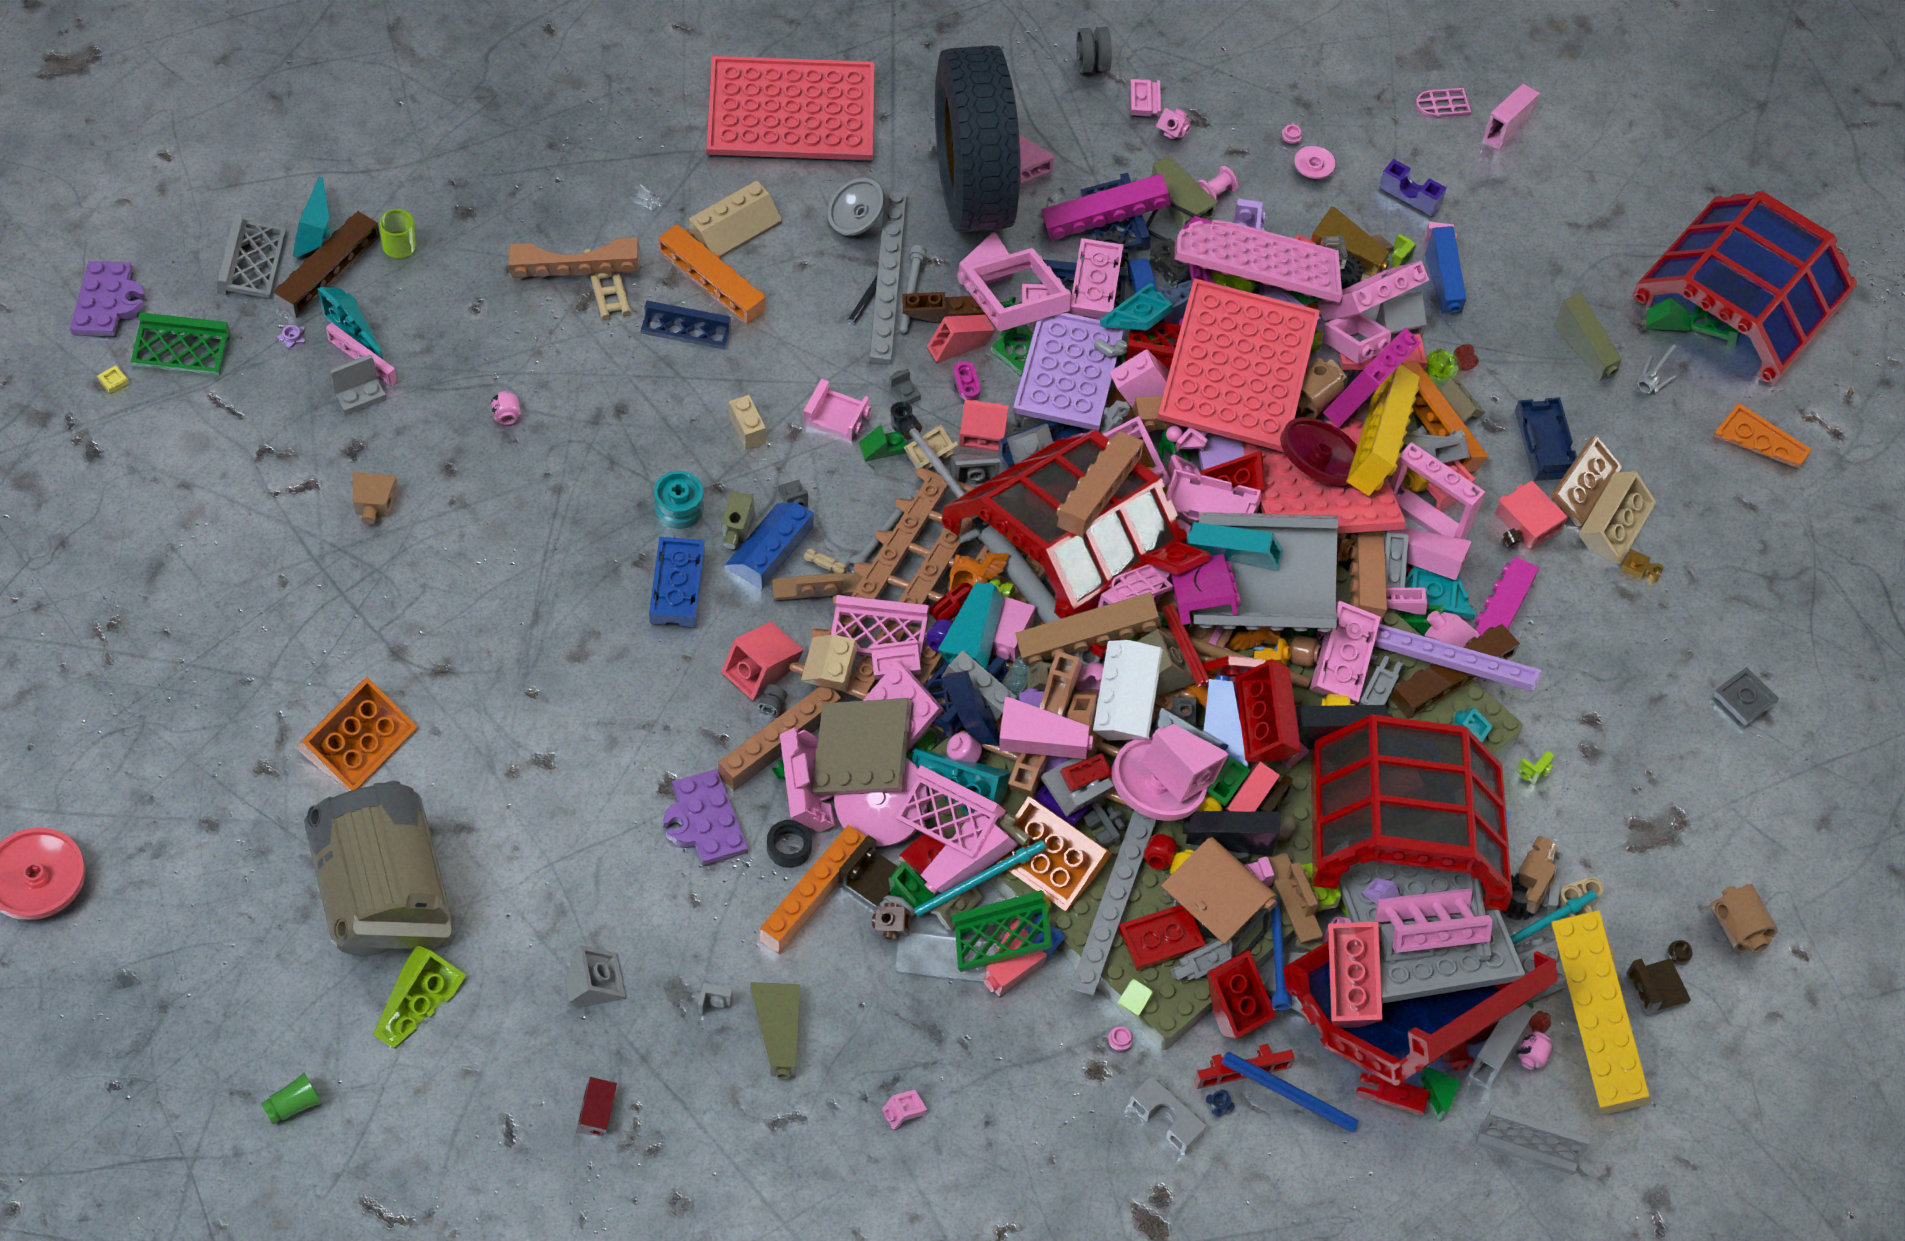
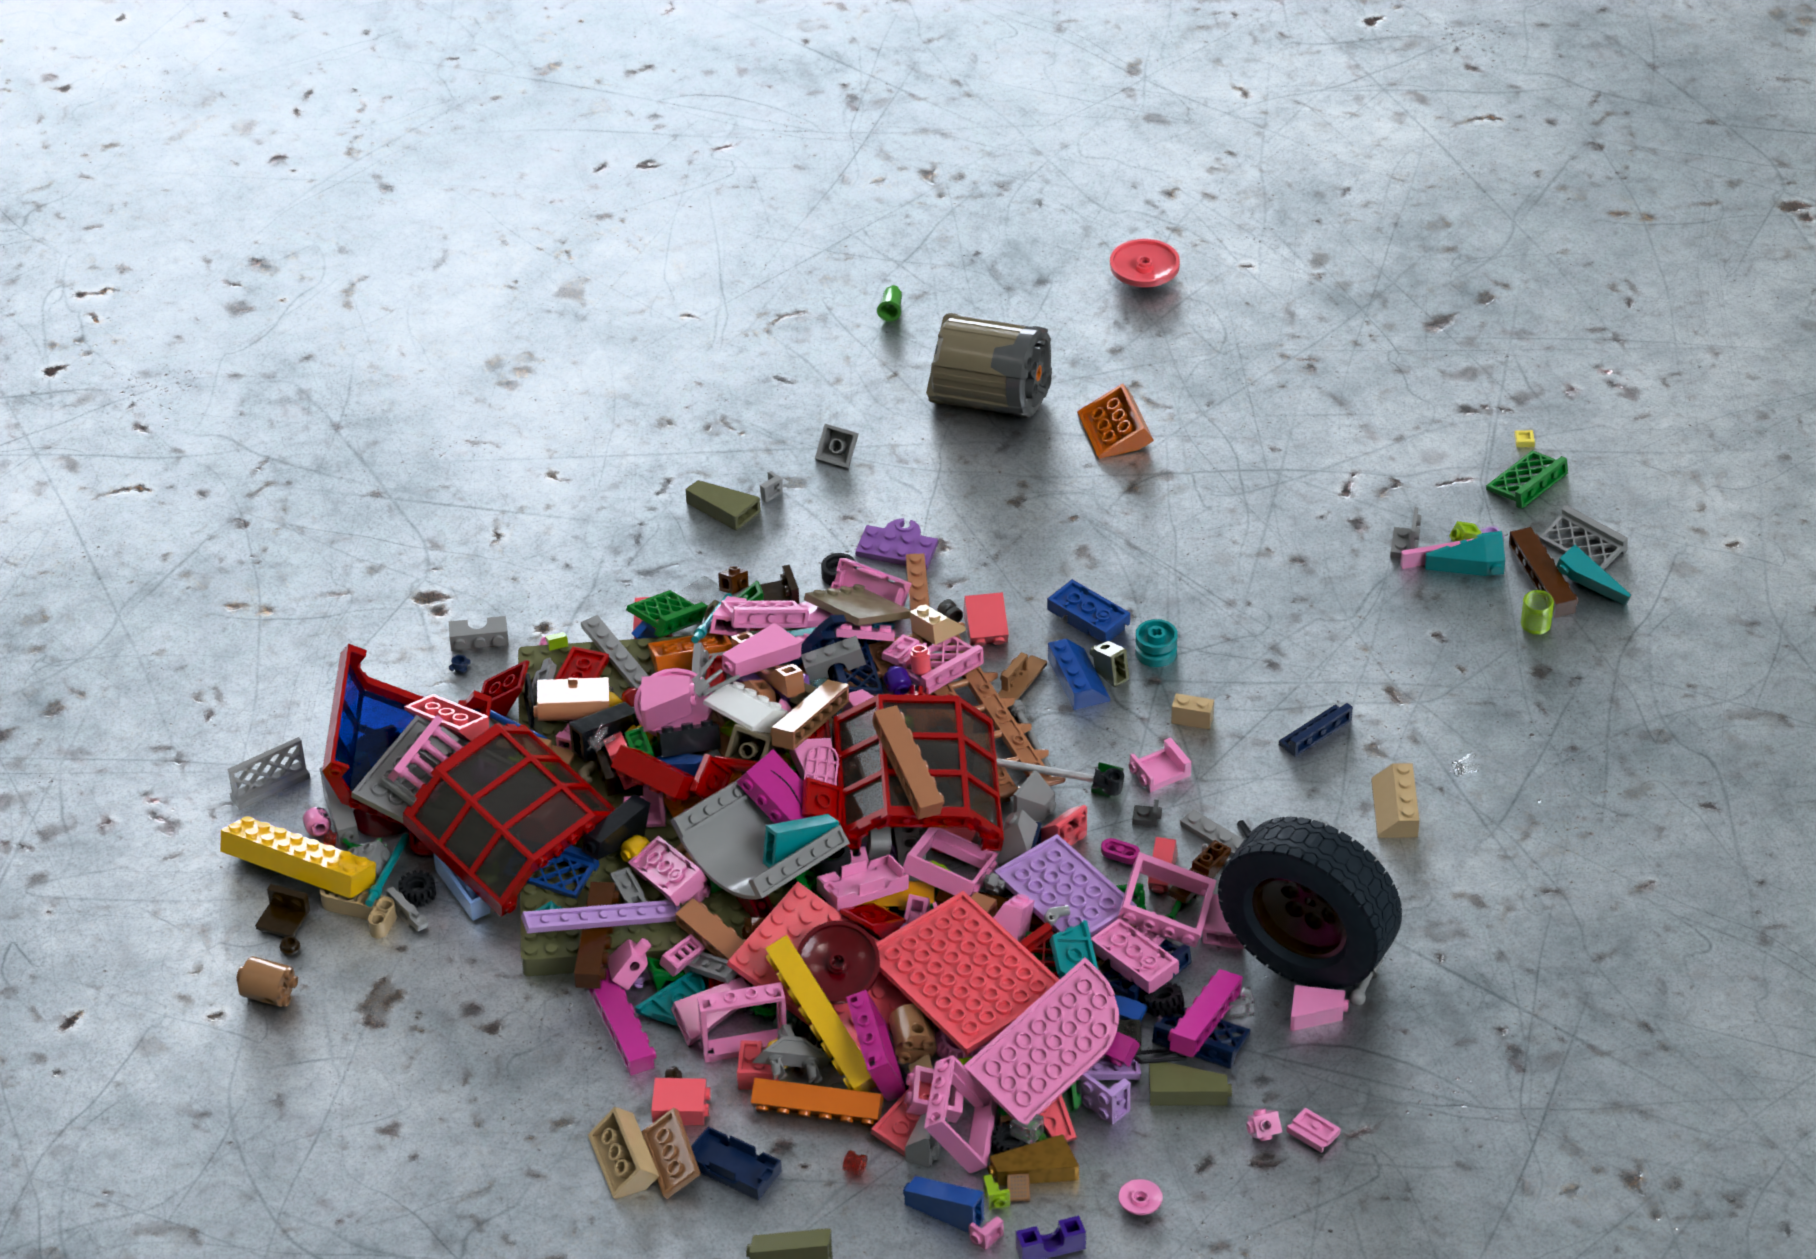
camera: 135 degrees right, 15 degrees down
medium lavender plate [70,261,146,336] -> none
medium nougat torso [352,472,398,525] -> none
lime wedge [373,946,466,1048] -> none
bright pink head [490,391,521,425] -> none
nougat arch [509,237,641,278] -> none
dark red hinge [576,1077,617,1136] -> none
tan bar [584,249,631,320] -> none
orange brick [658,224,766,324] -> none
coral plate [707,56,874,161] -> none
orange brick [759,824,867,954] -> none
dark grey bracket [778,480,808,507] -> none
tan axle [804,548,847,573] -> none
bright pink bracket [882,1089,927,1129] -> none
tan bracket [904,425,959,469] -> none
teal slope [938,582,1004,670] -> none
dark tan arm [1000,813,1031,846] -> none
dark grey wheel [1076,27,1112,73] -> none
red hinge [1194,1044,1295,1089] -> none
bright pink hose [1197,166,1238,202] -> none
blue axle [1222,1052,1358,1132] -> none
bright pink plate [1282,124,1302,144] -> none
clear neon green head [1426,349,1458,380] -> none
dark tan panel [1439,378,1485,423] -> none
lime bracket [1516,750,1555,785] -> none
medium nougat plate [1519,836,1558,914] -> none
pearl gold plate [1620,549,1664,582] -> none
dark grey plate [1713,667,1780,727] -> none
none -> clear piece [587,723,616,752]
none -> light grey plant [692,654,740,698]
none -> coral brick [910,645,931,676]
none -> lime bracket [1449,521,1482,542]

